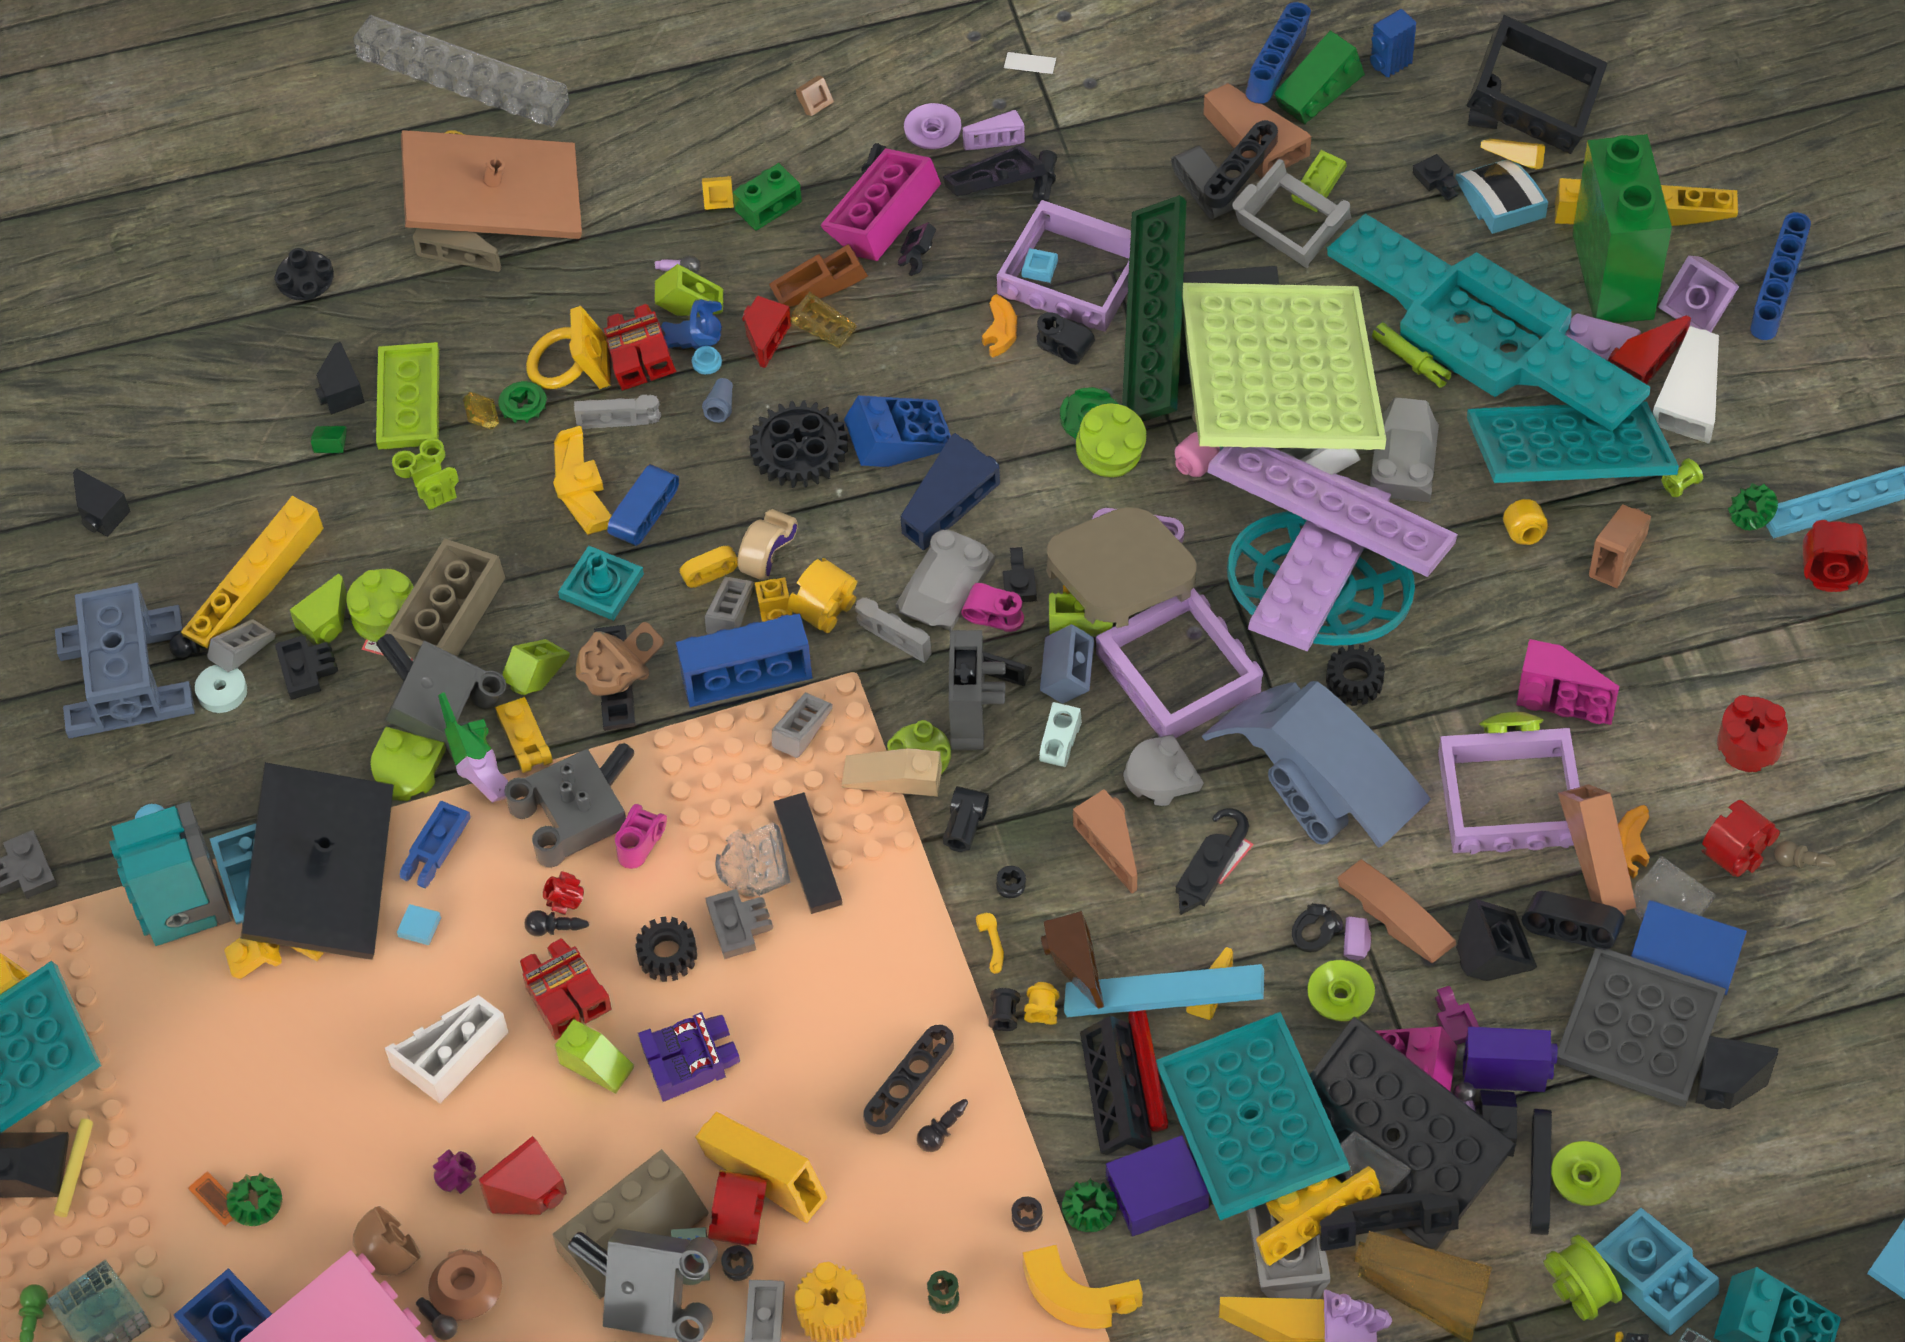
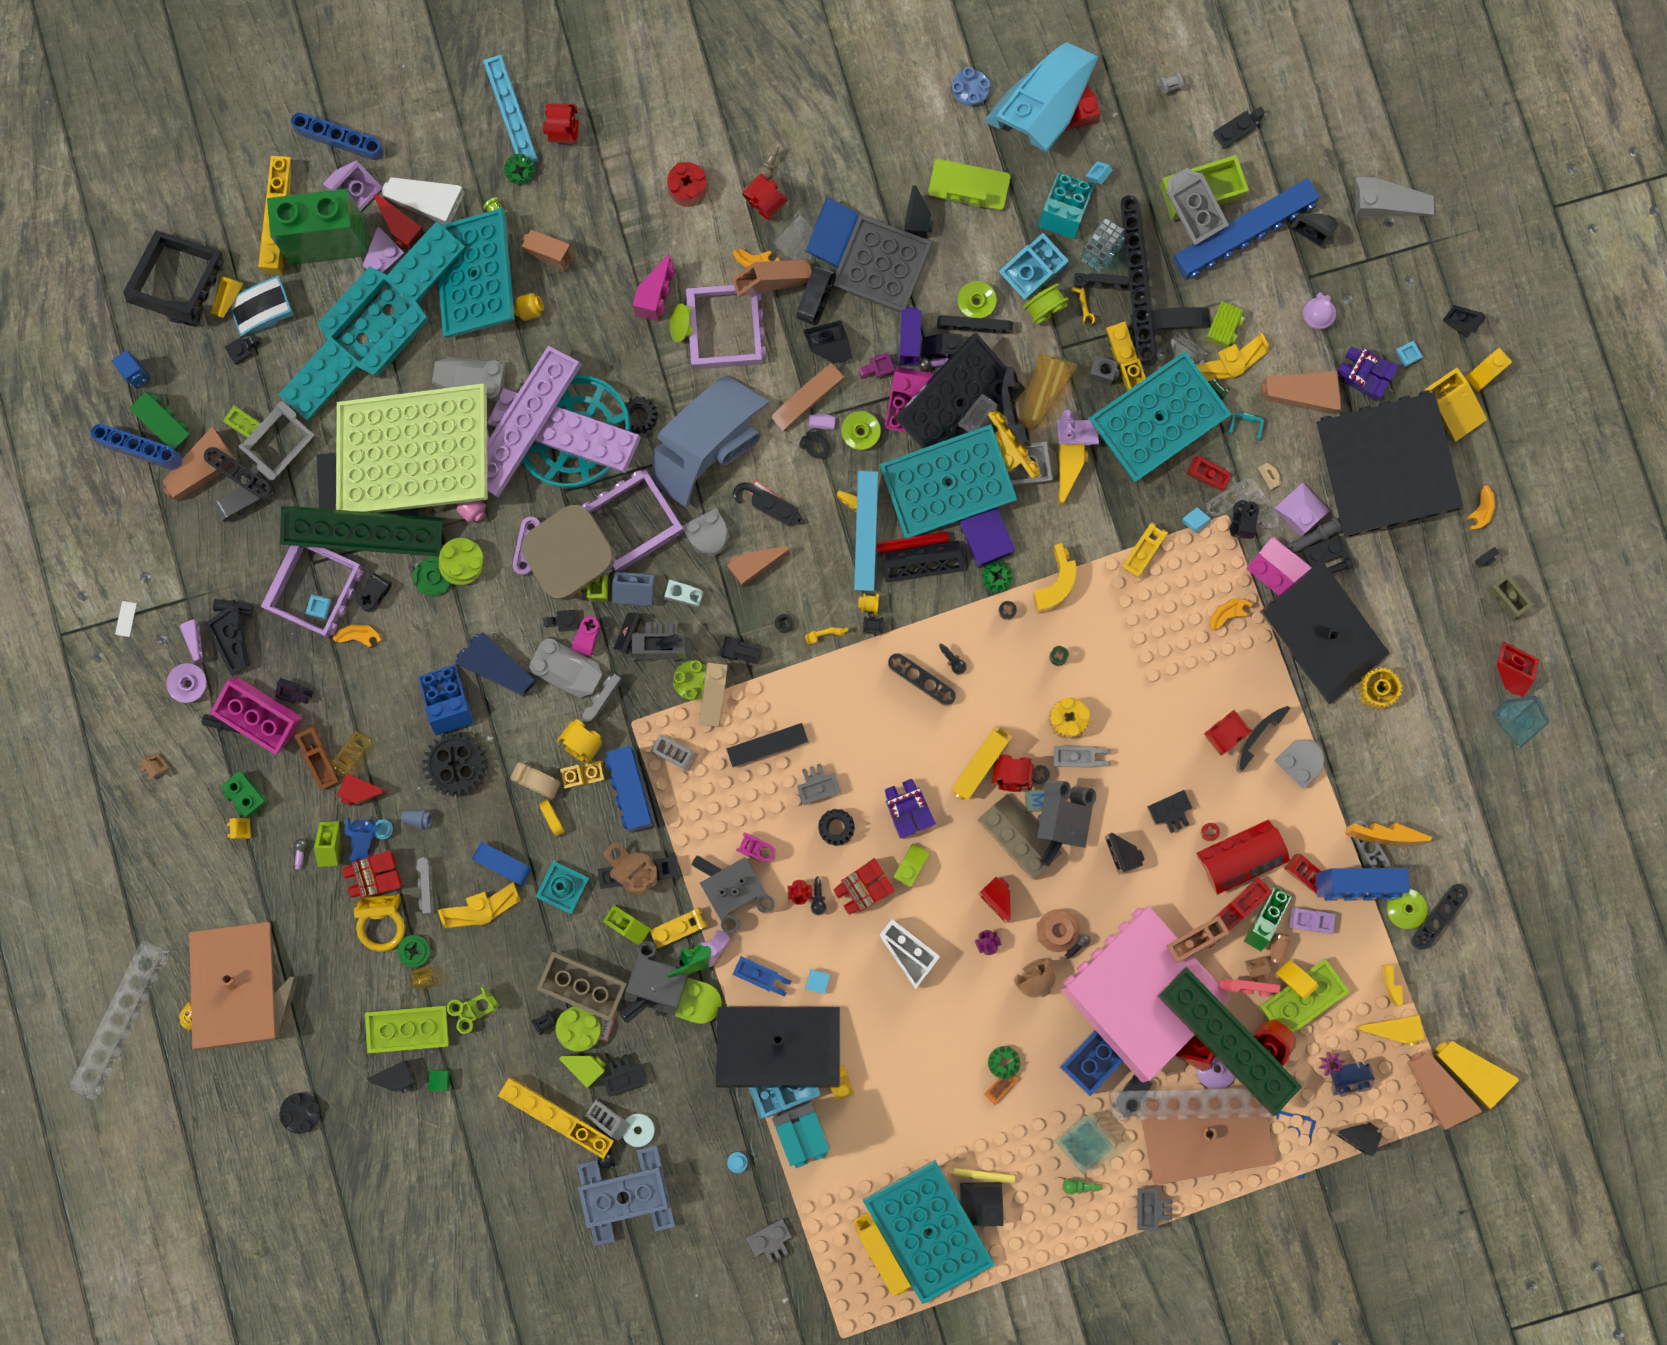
camera: 90 degrees left, 25 degrees up
black slope [73,468,130,537] -> none
light grey slope [705,577,754,634] -> none
clear slope [715,822,791,897] -> none
reddish brown slope [1041,911,1104,1009] -> none
lime pin [1372,322,1452,388] -> none
none -> black bush [531,1010,557,1036]
none -> lime bracket [928,159,1010,211]

